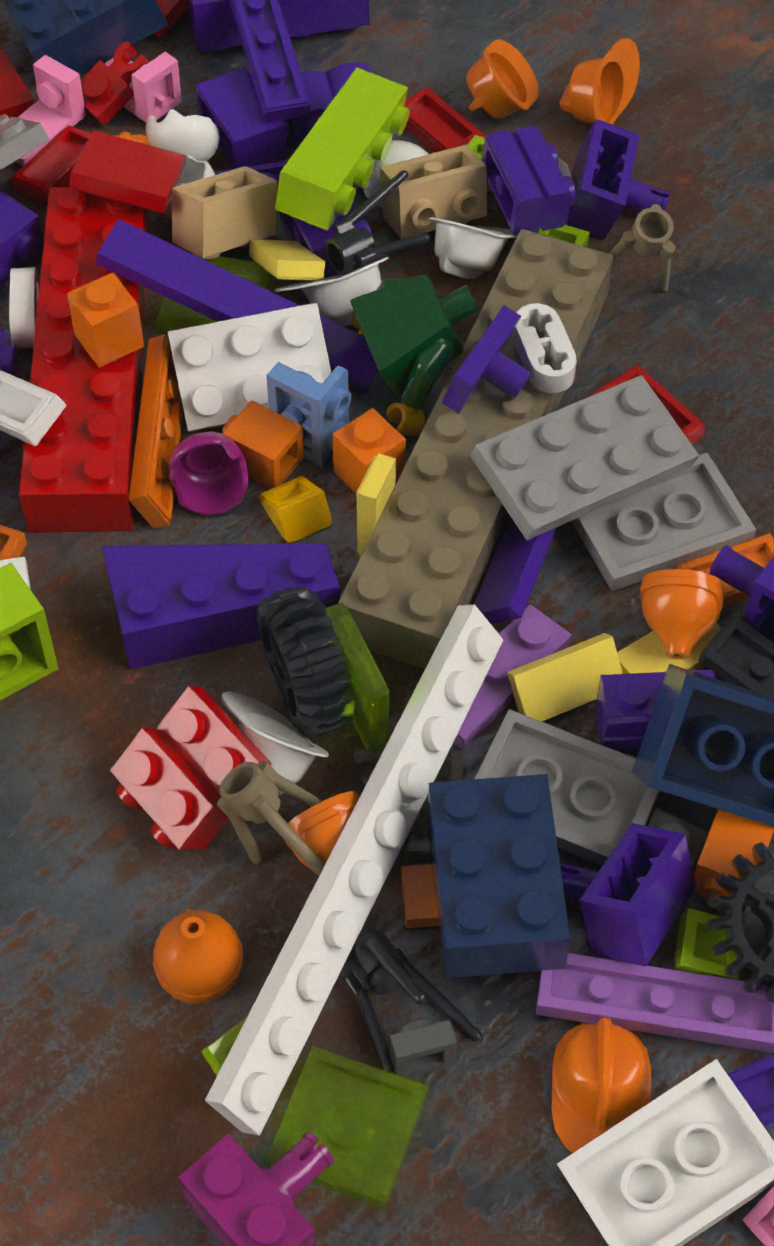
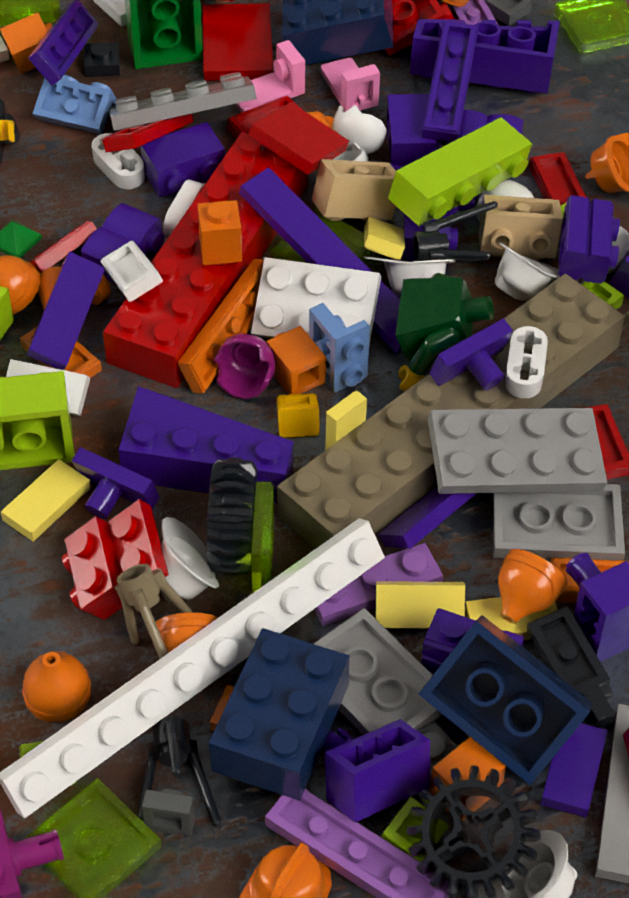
camera: 25 degrees right, 5 degrees down
red plate [81,41,149,126] -> none
orange brick [332,408,406,493] -> none
none -> light yellow tile [1,459,91,542]
none -> dark purple tile [72,447,160,519]

